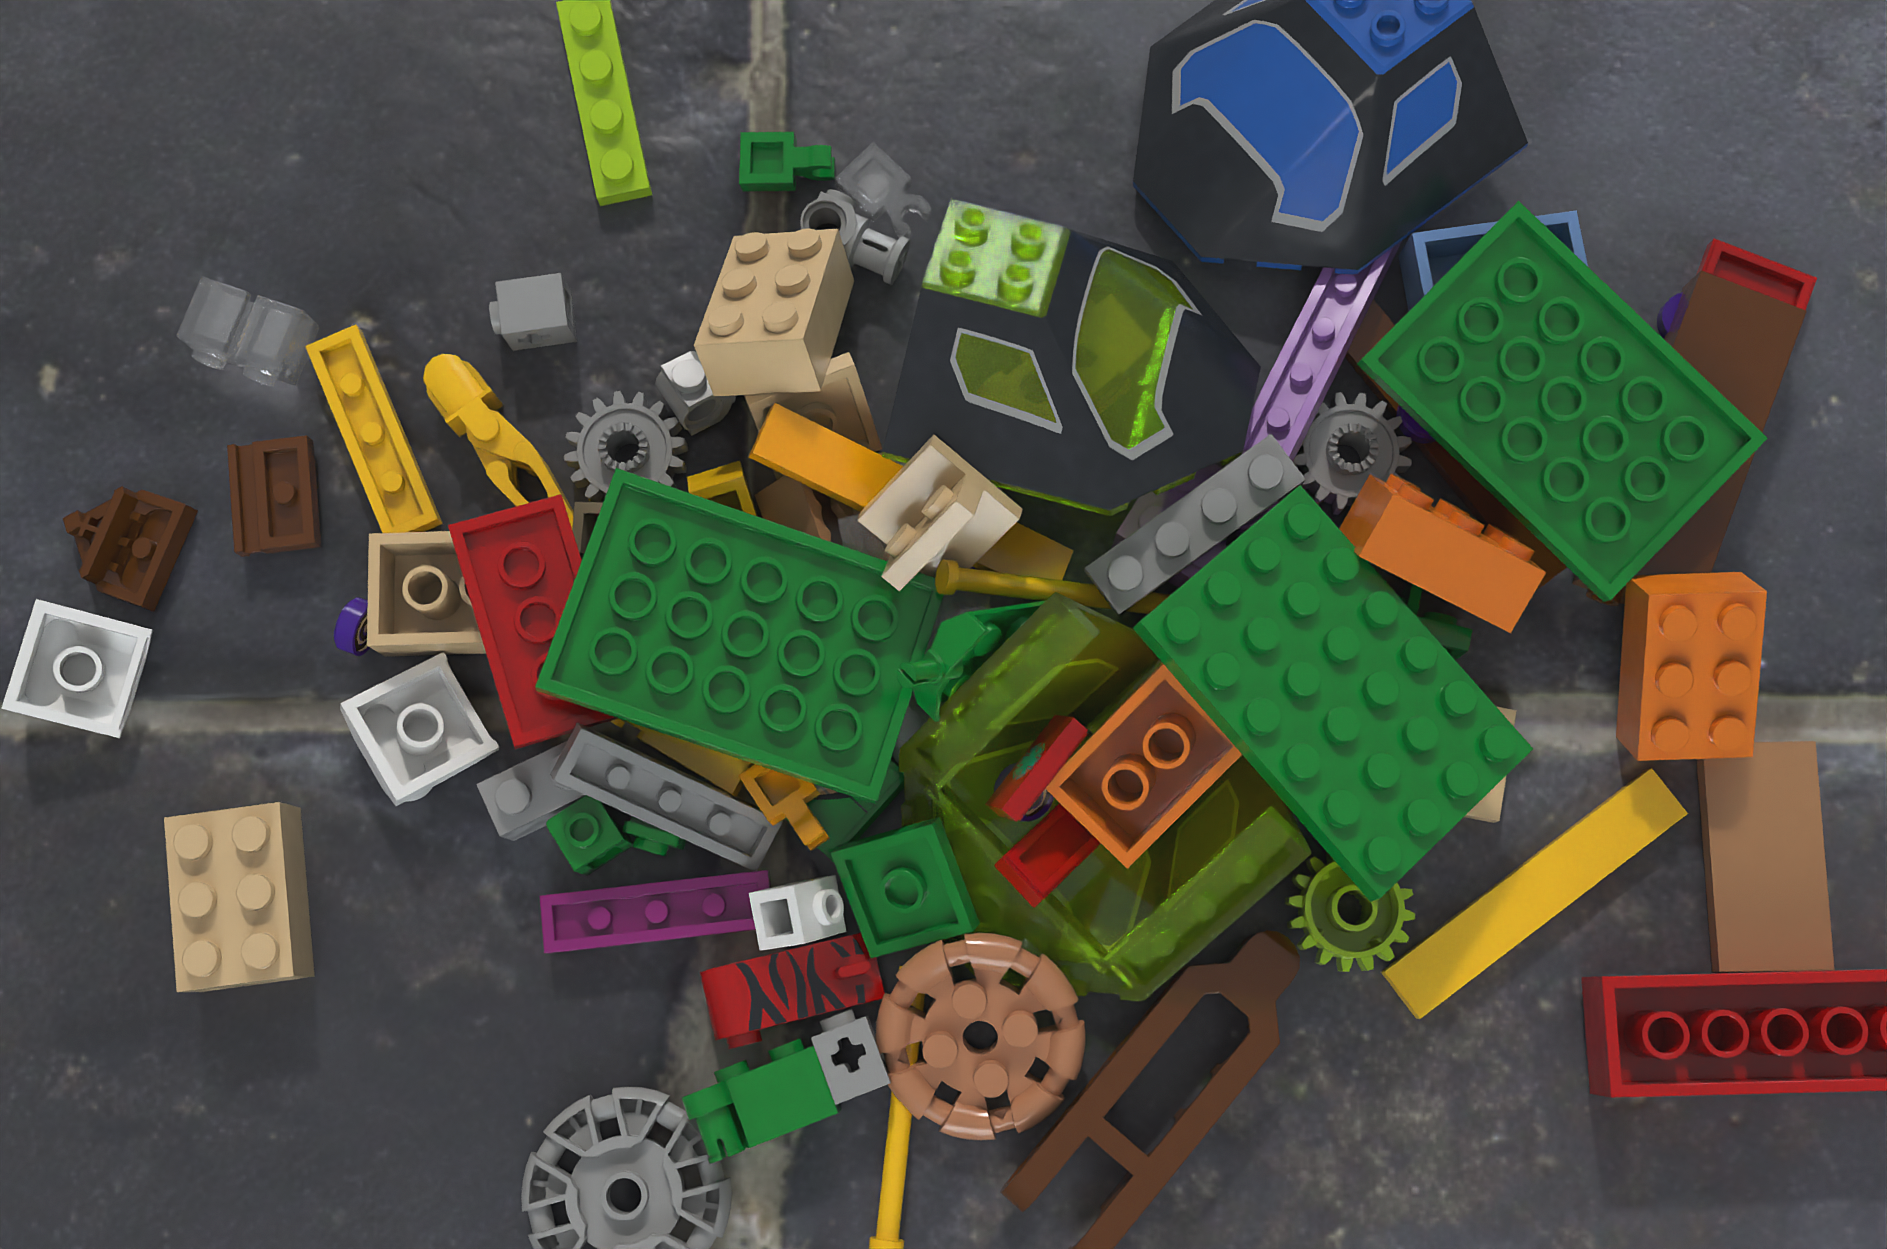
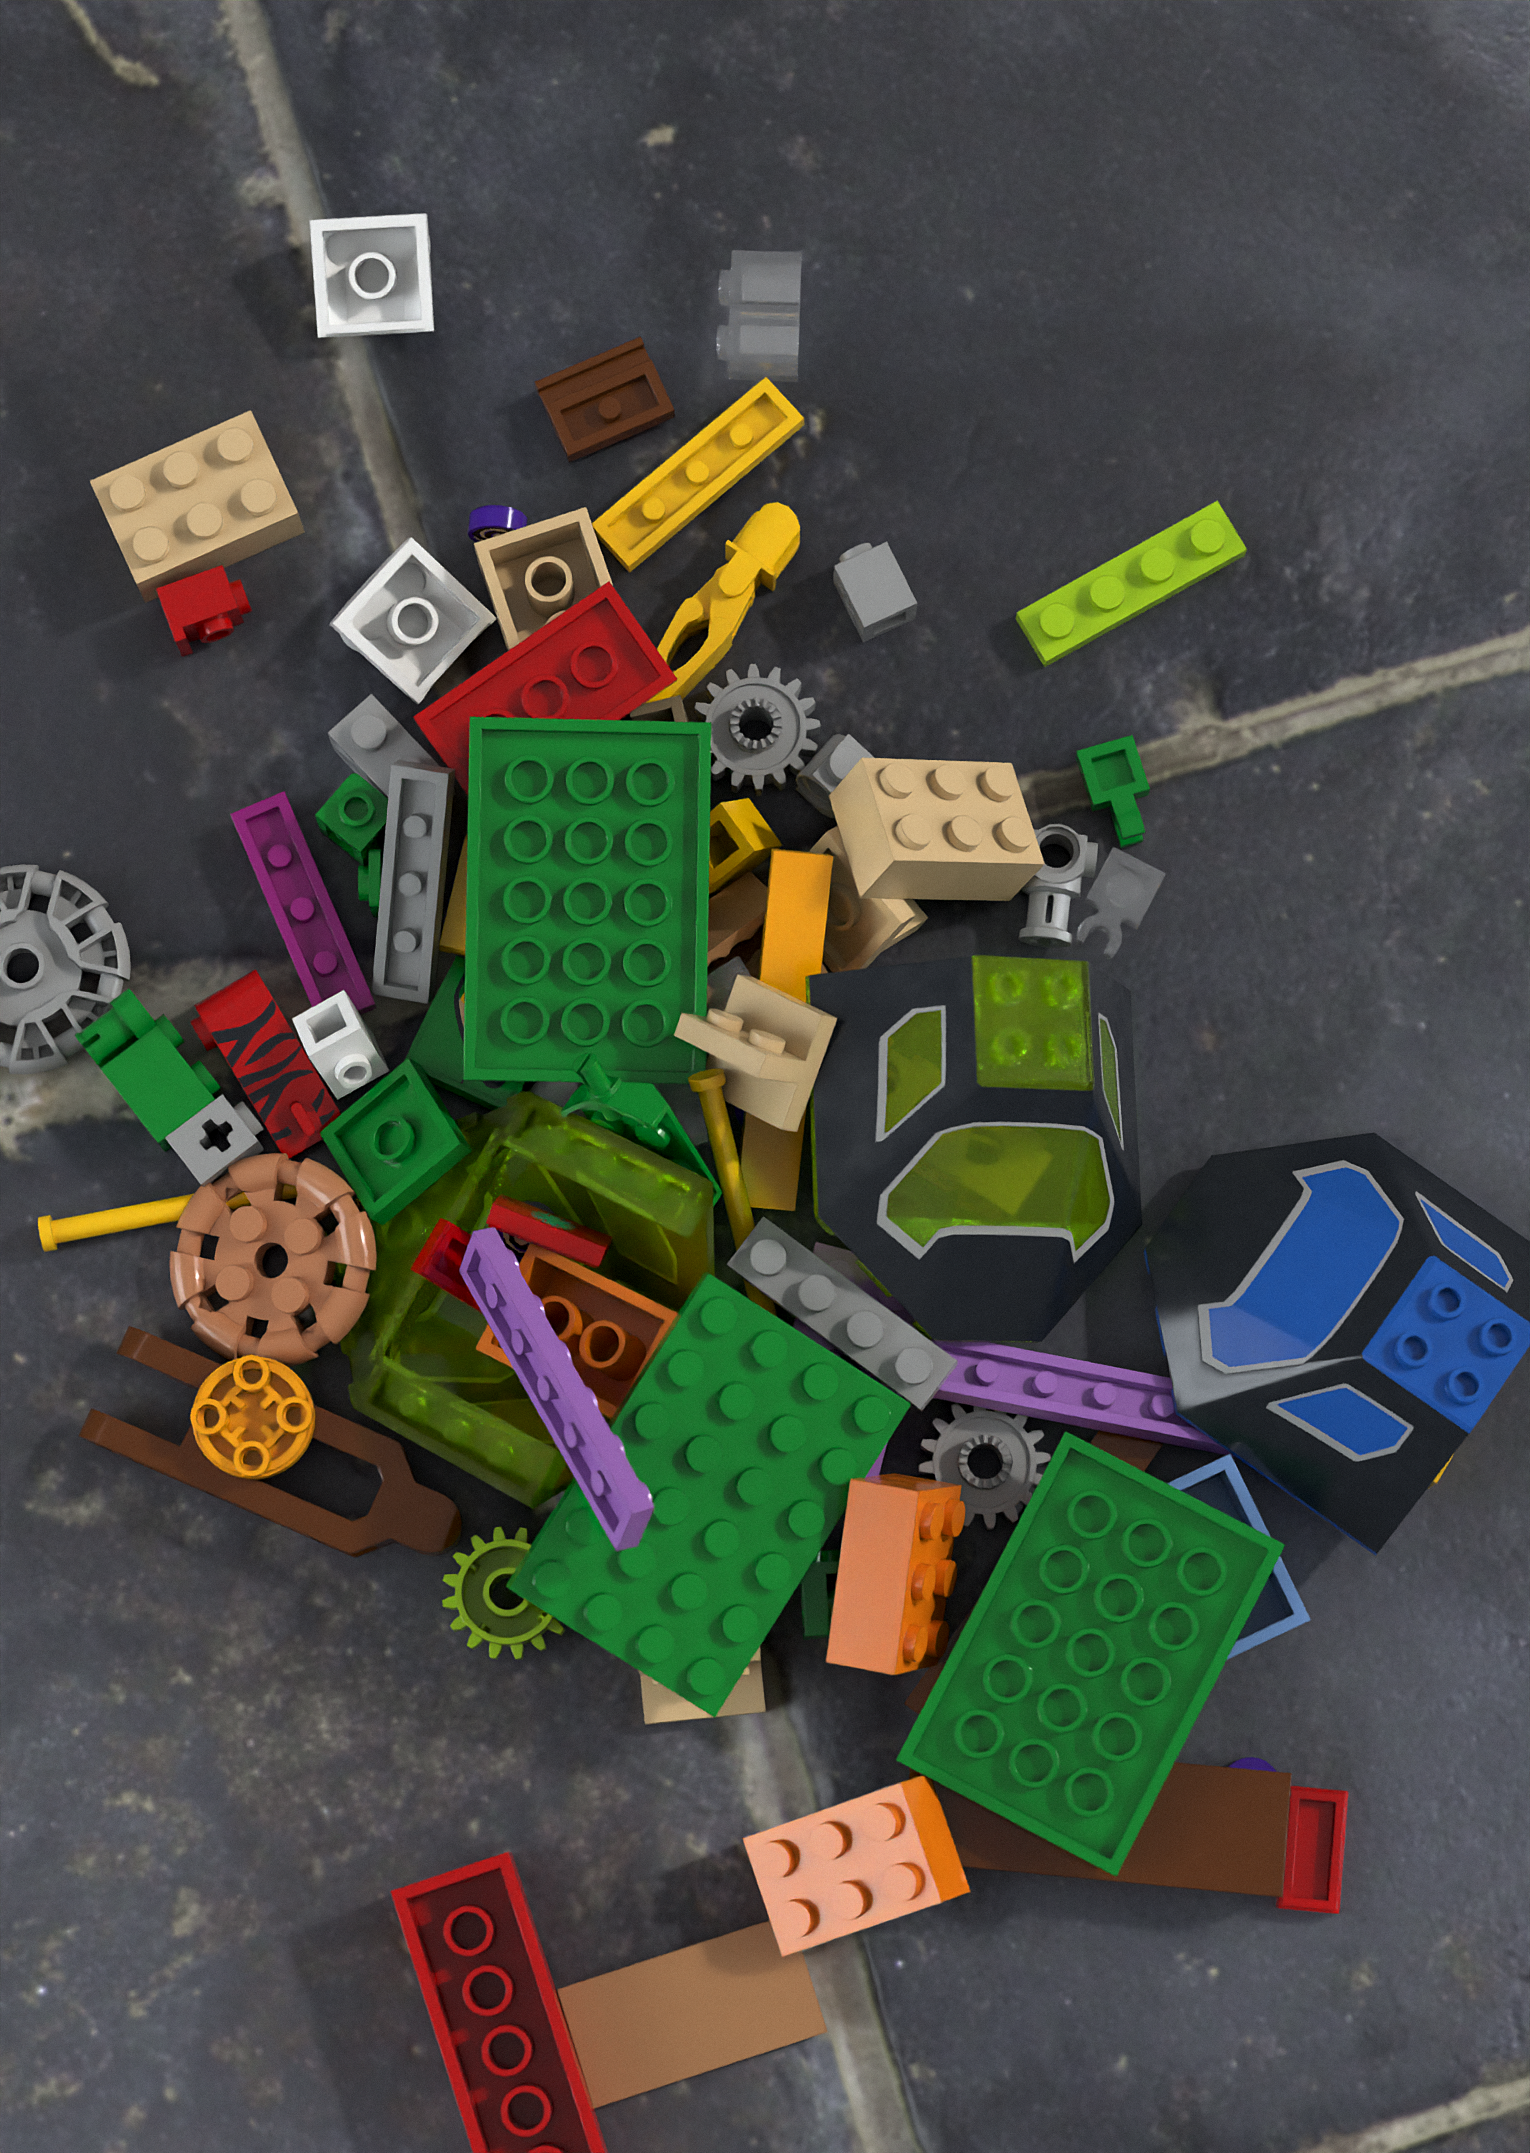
camera: 70 degrees right, 0 degrees up
reddish brown slope [63,486,198,612] -> none
light orange plate [738,764,830,851] -> none
yellow tile [1381,768,1688,1019] -> none
none -> red brick [156,565,252,657]
none -> light orange tile [190,1355,315,1479]
none -> medium lavender plate [459,1227,654,1551]

